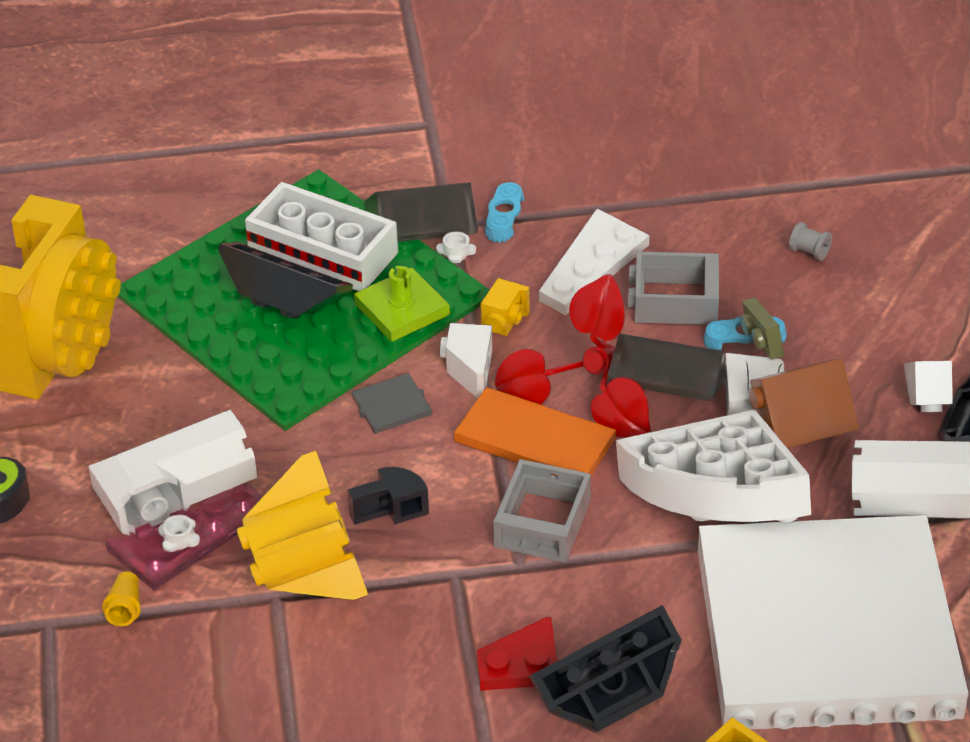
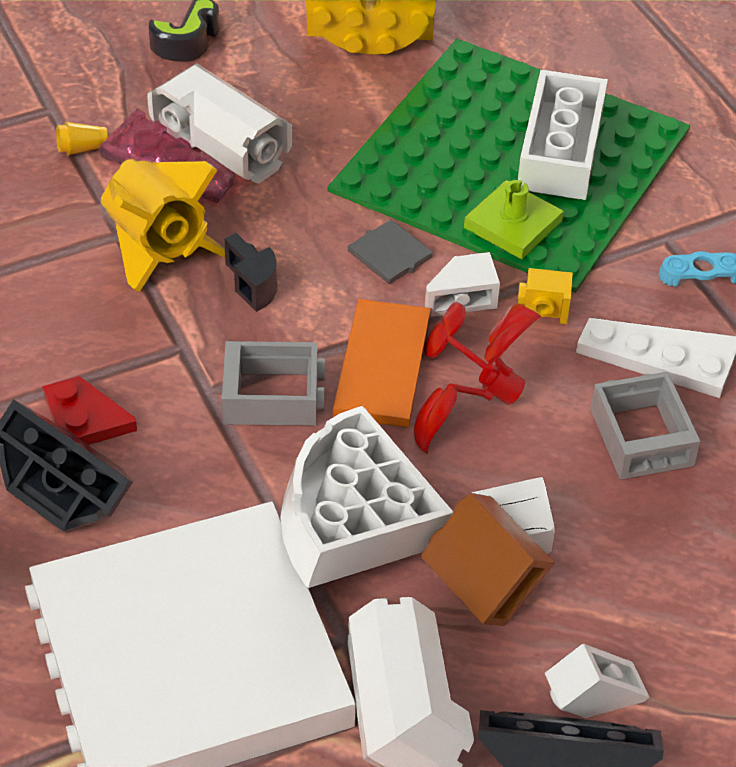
camera: 70 degrees right, 5 degrees up
white plate [158,515,200,552] -> none
black wedge [218,242,353,319] -> none
clear smoke slope [364,182,478,242] -> none
white plate [436,232,476,263] -> none
clear smoke slope [607,333,725,402] -> none
medium azure piece [703,317,787,351] -> none
olive plate [740,297,784,360] -> none

